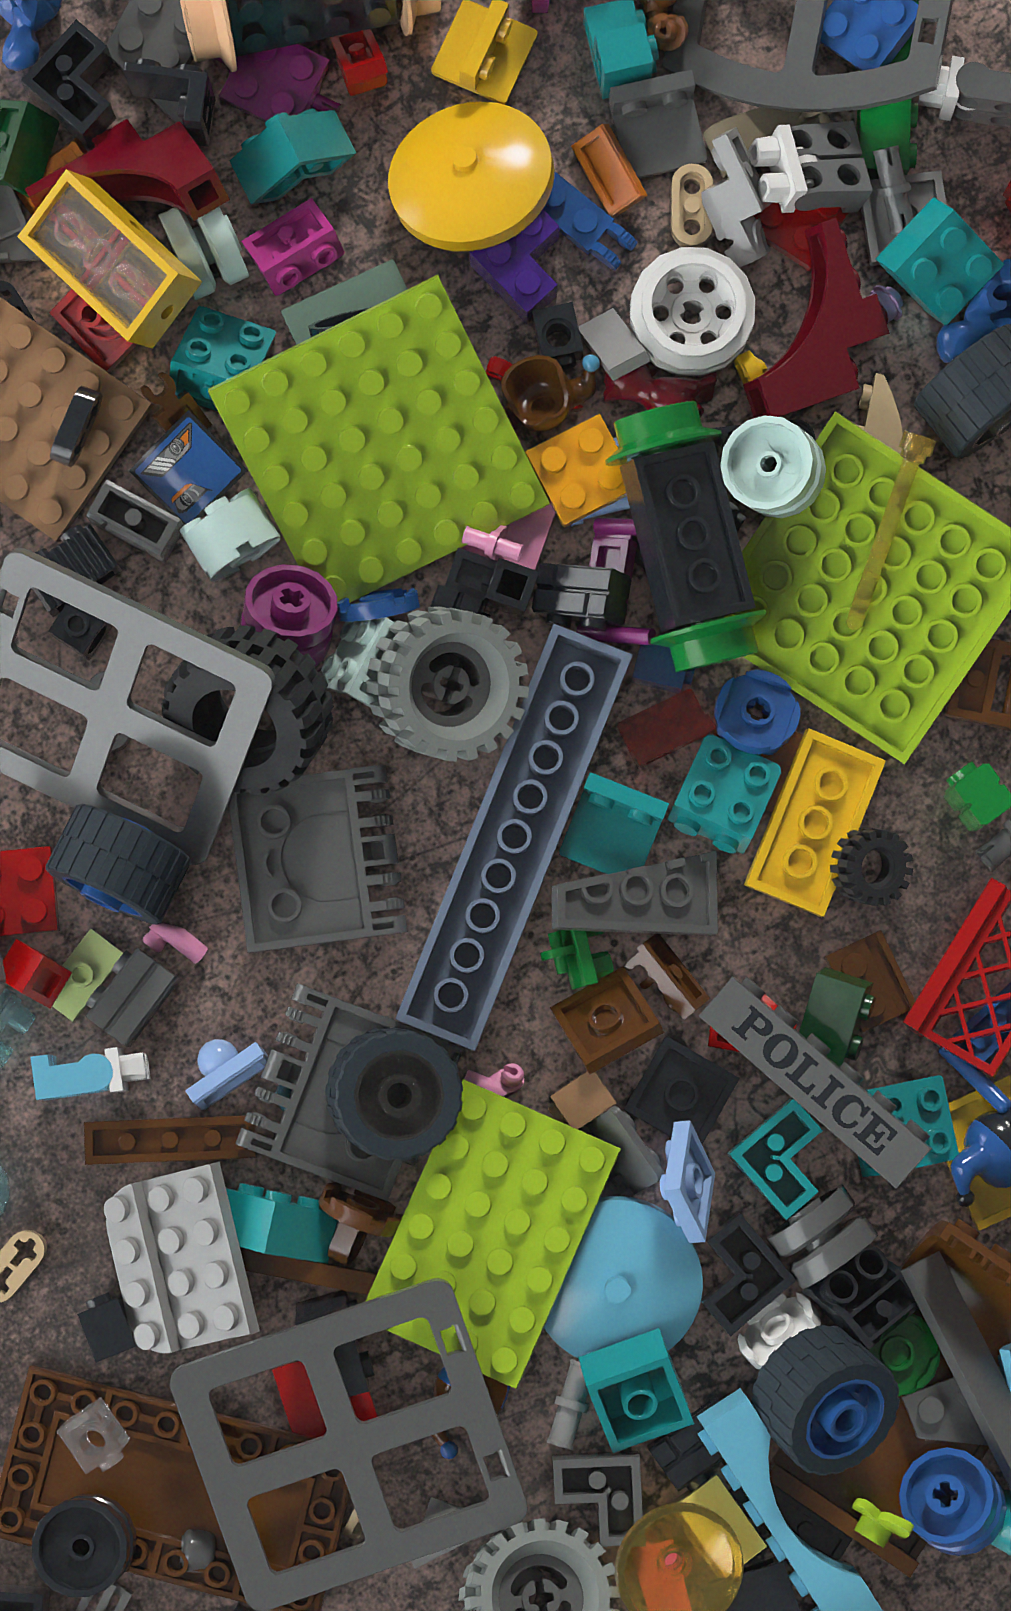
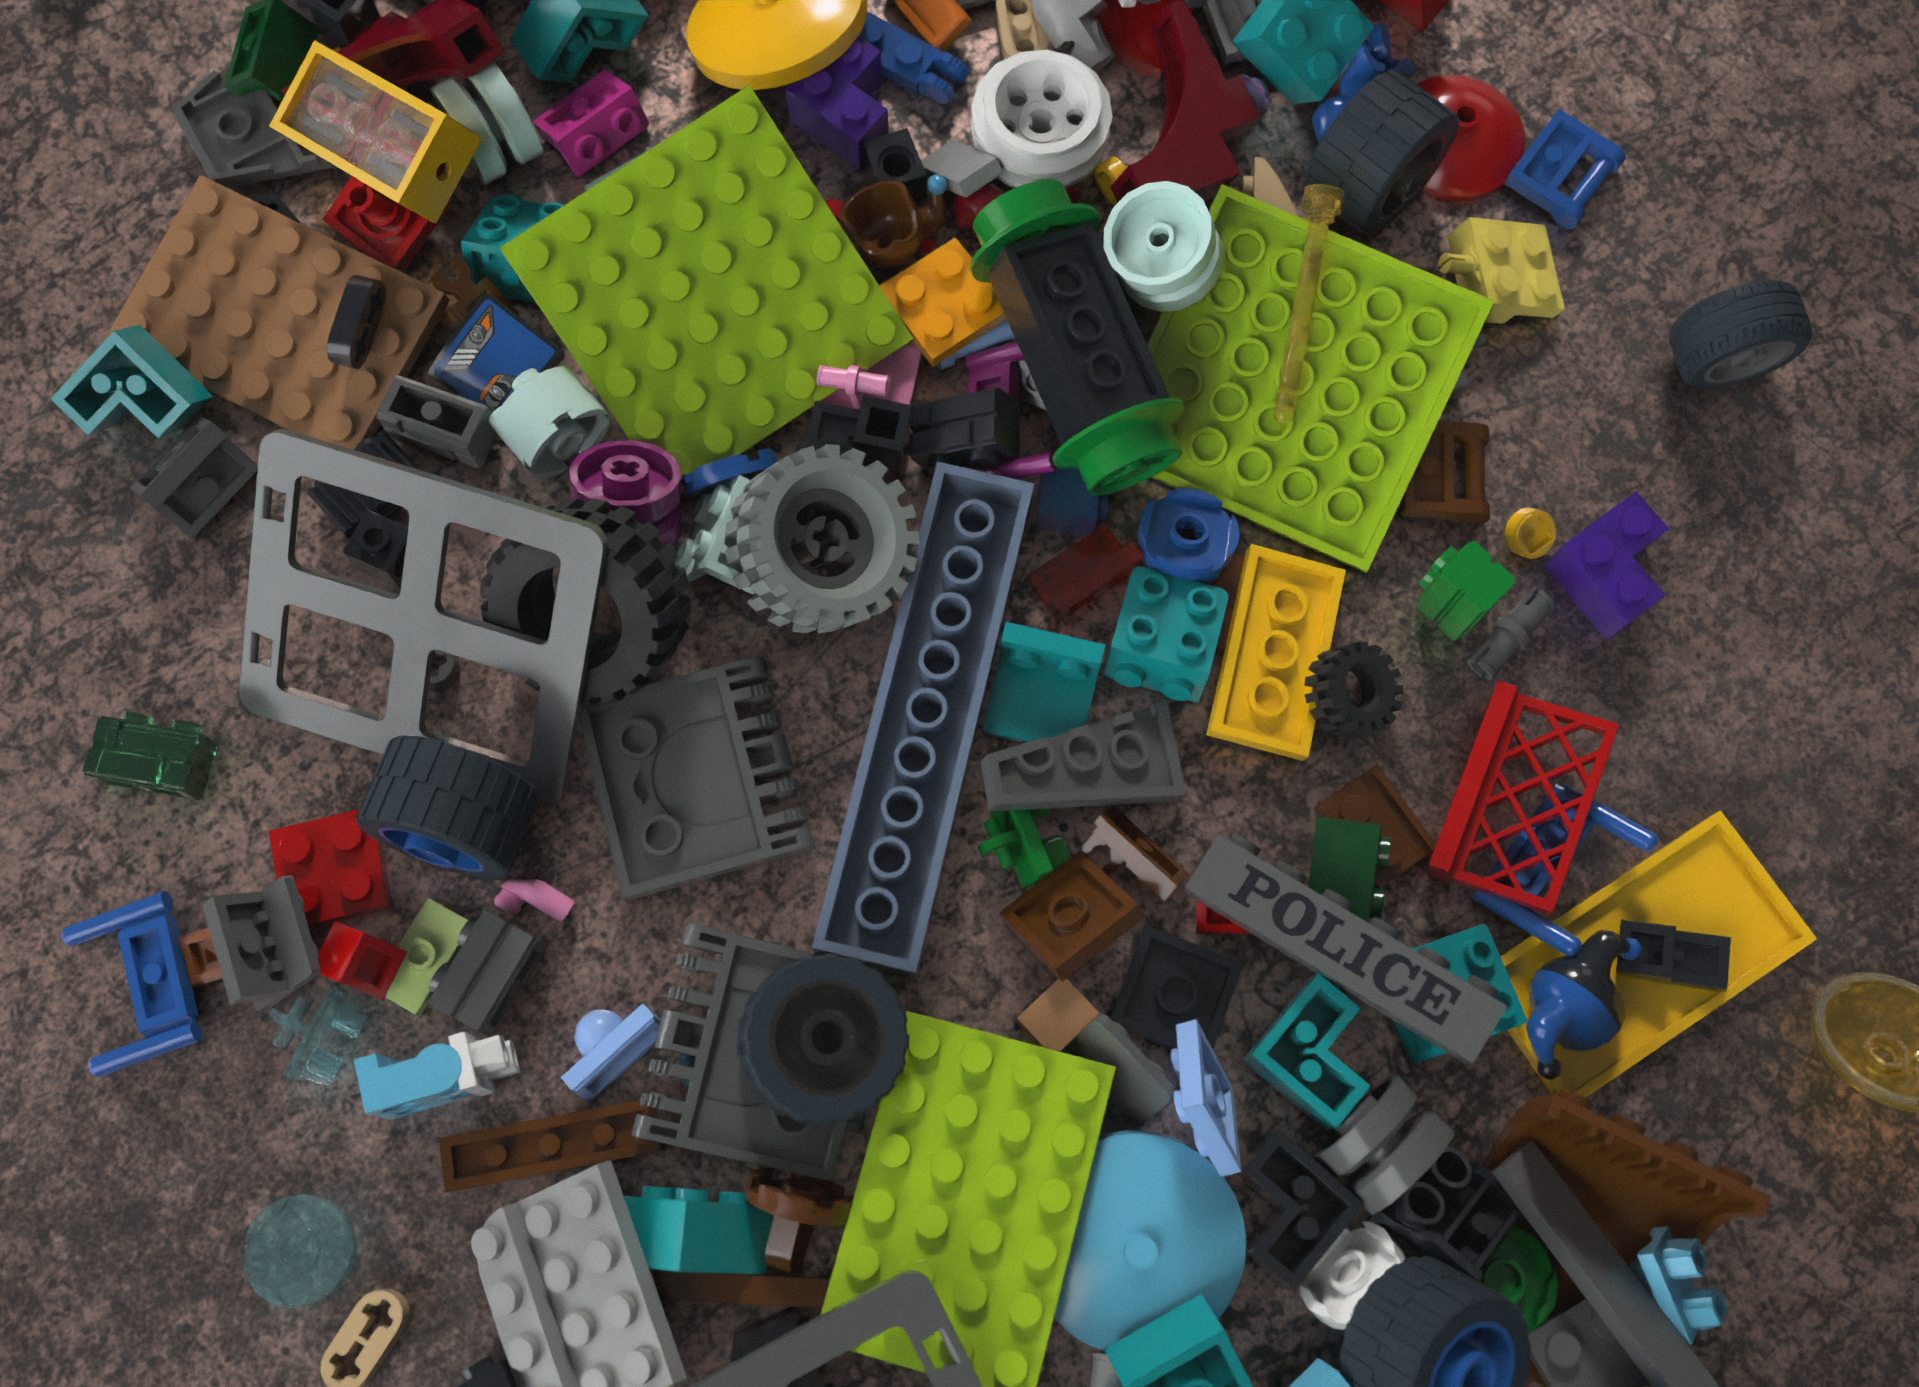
camera: 10 degrees left, 10 degrees down
bright pink arm [464,1063,524,1098] -> none

